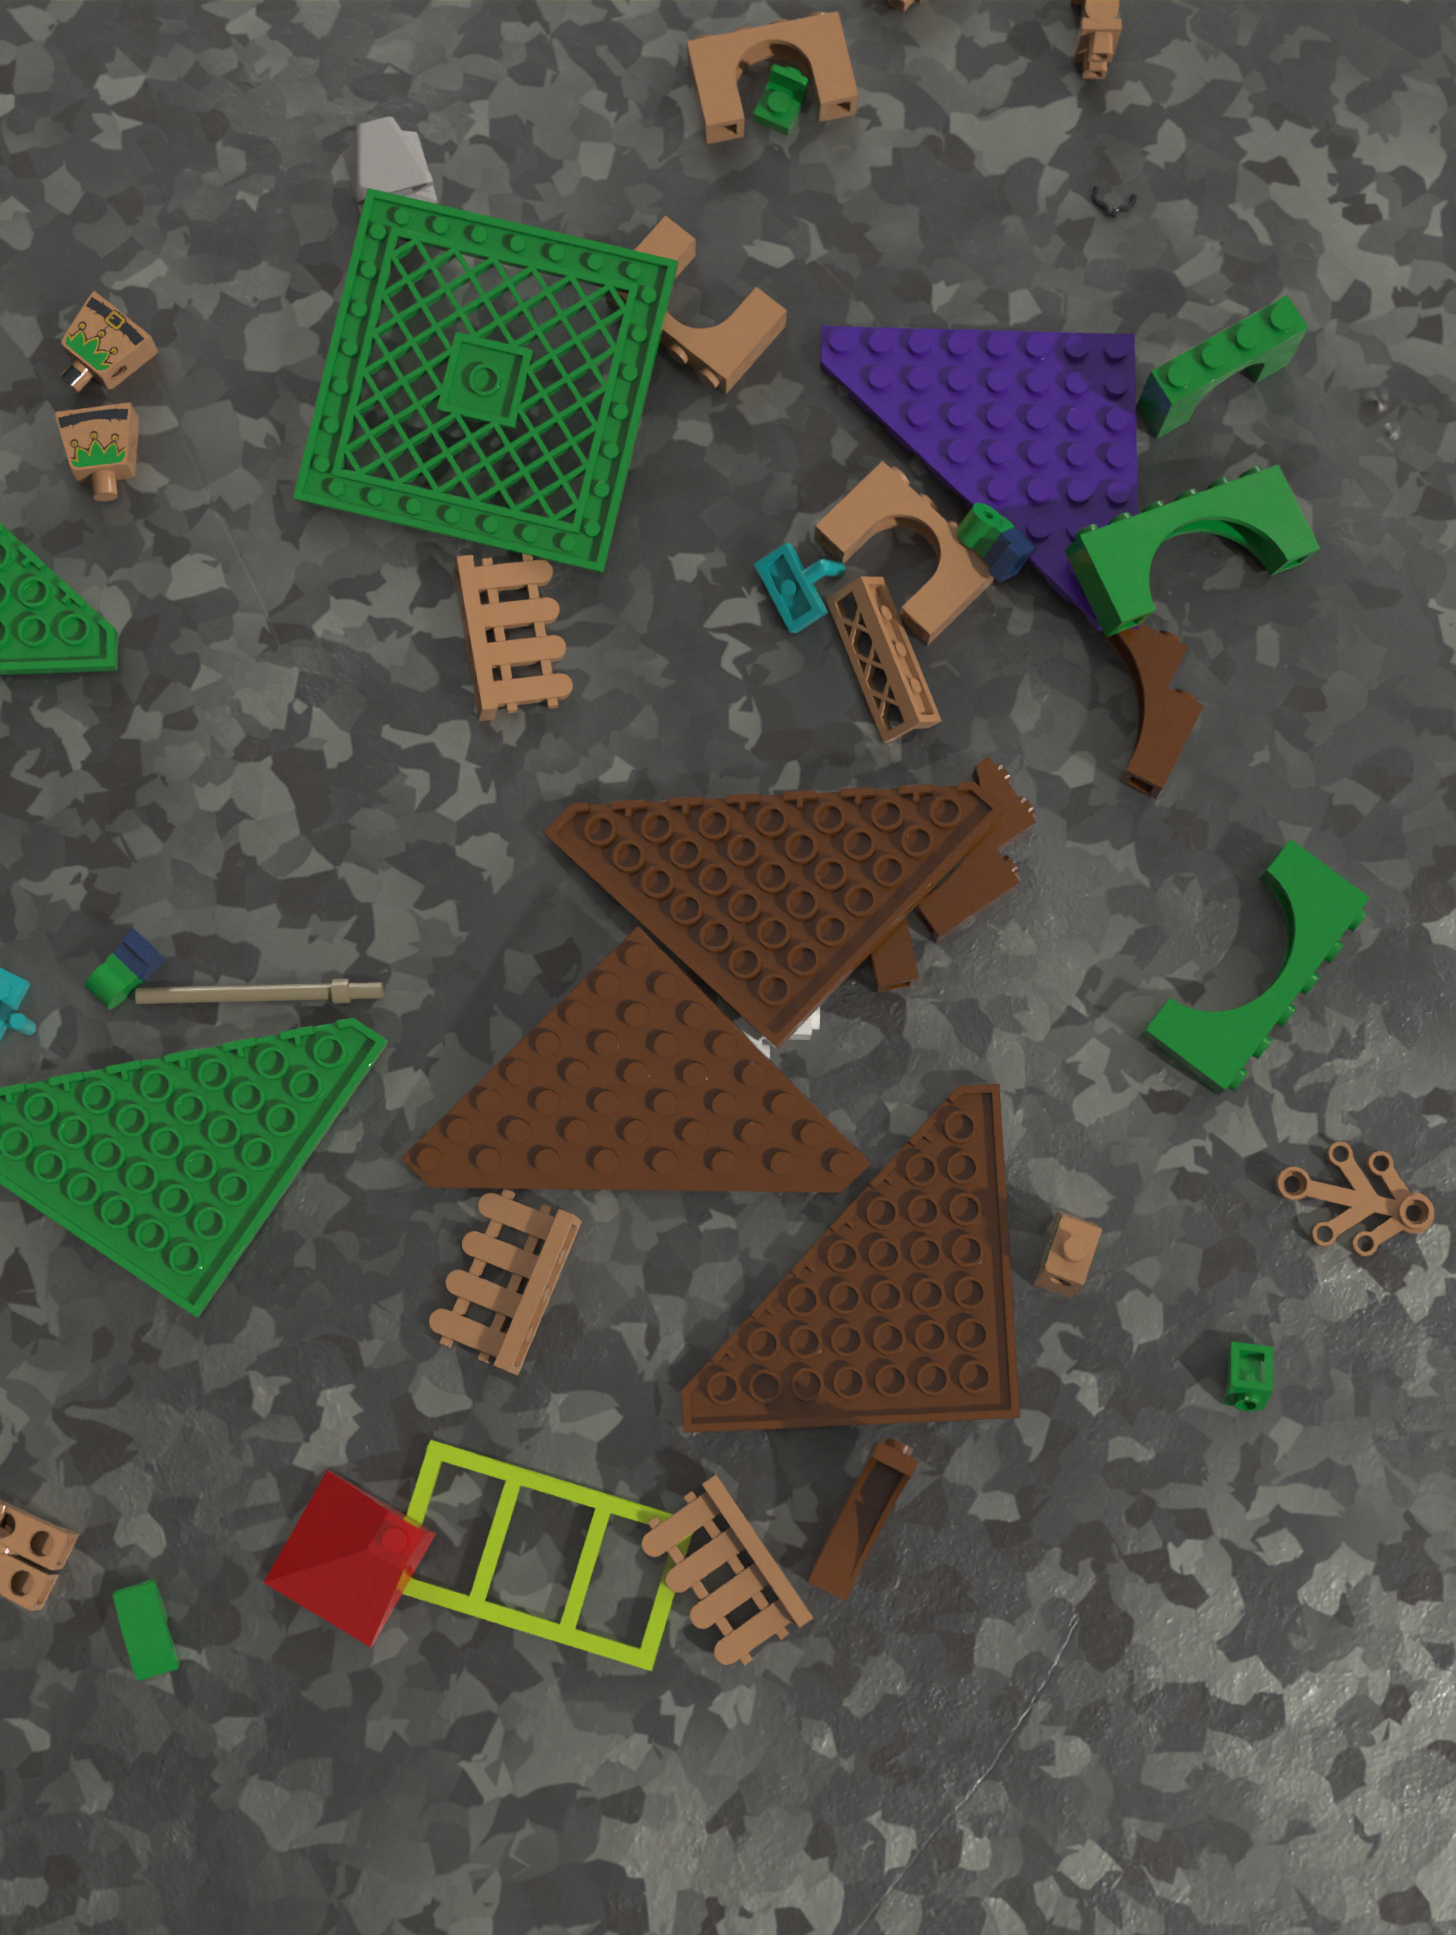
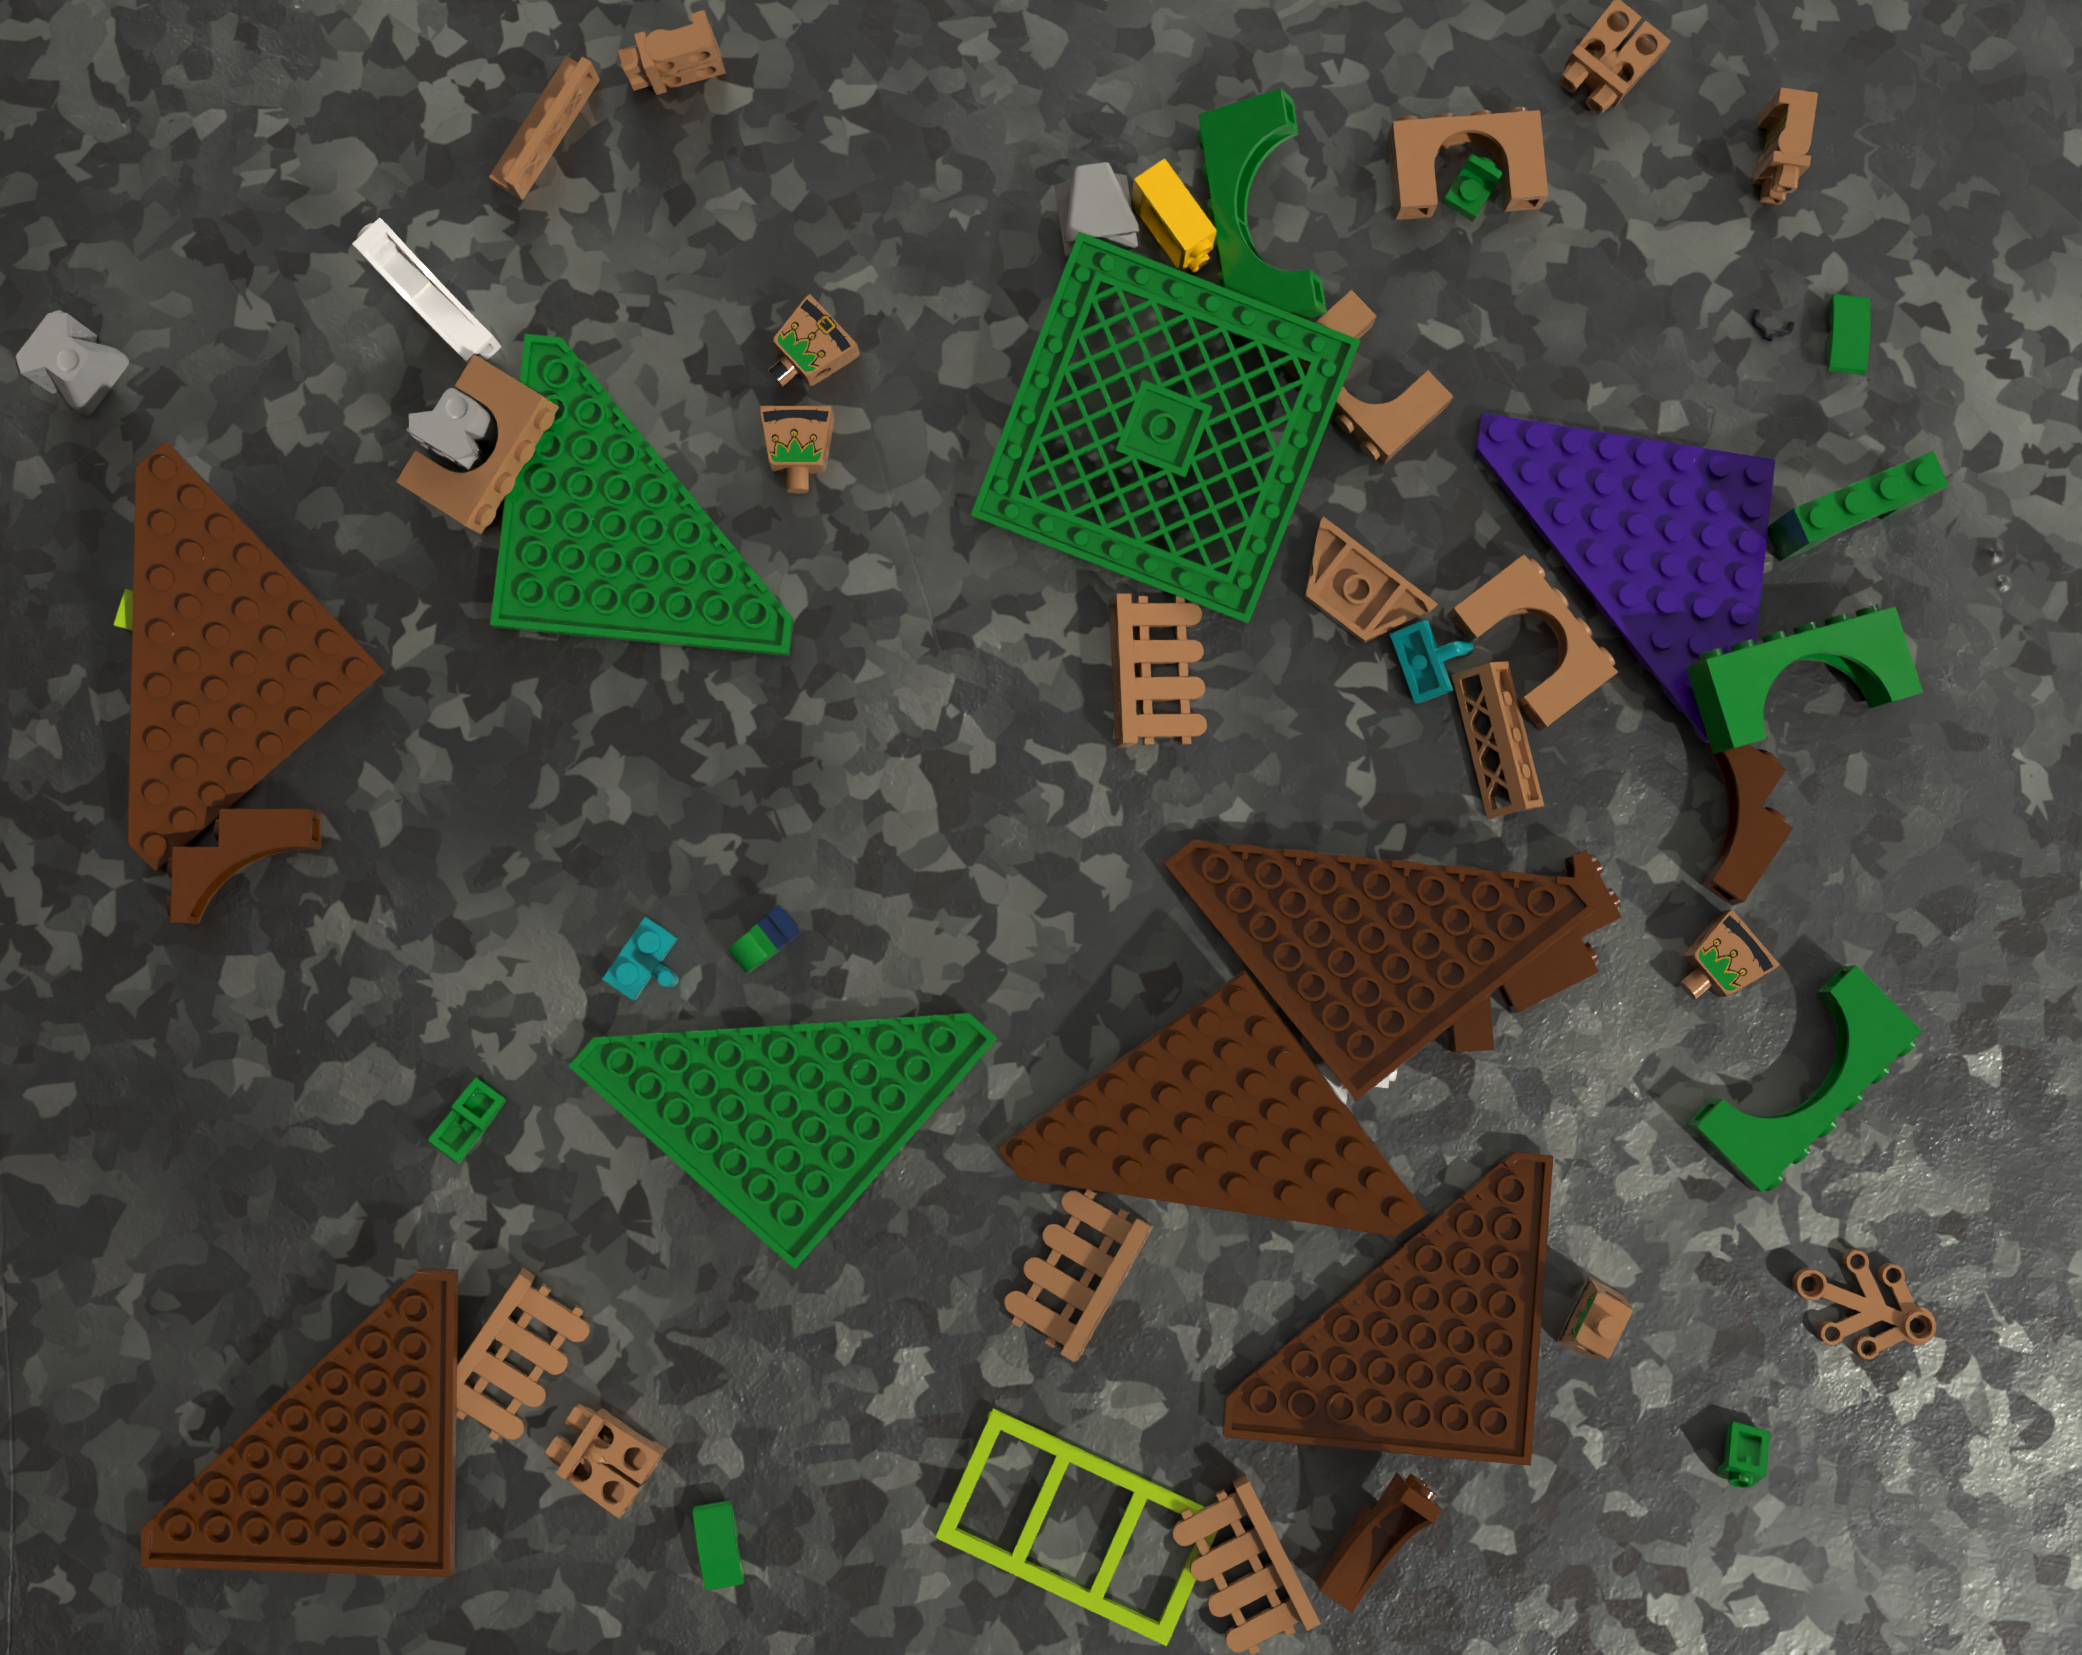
camera: 10 degrees right, 5 degrees up
dark tan bar [135,979,383,1004] -> none
red slope [263,1470,436,1647] -> none
leg [956,503,1037,583] -> none
none -> yellow window [1131,158,1217,273]
none -> green arch [1196,88,1327,319]
none -> medium nougat wing [1304,517,1438,643]
none -> medium nougat torso [1680,909,1780,1000]
none -> green slope [1825,294,1871,375]

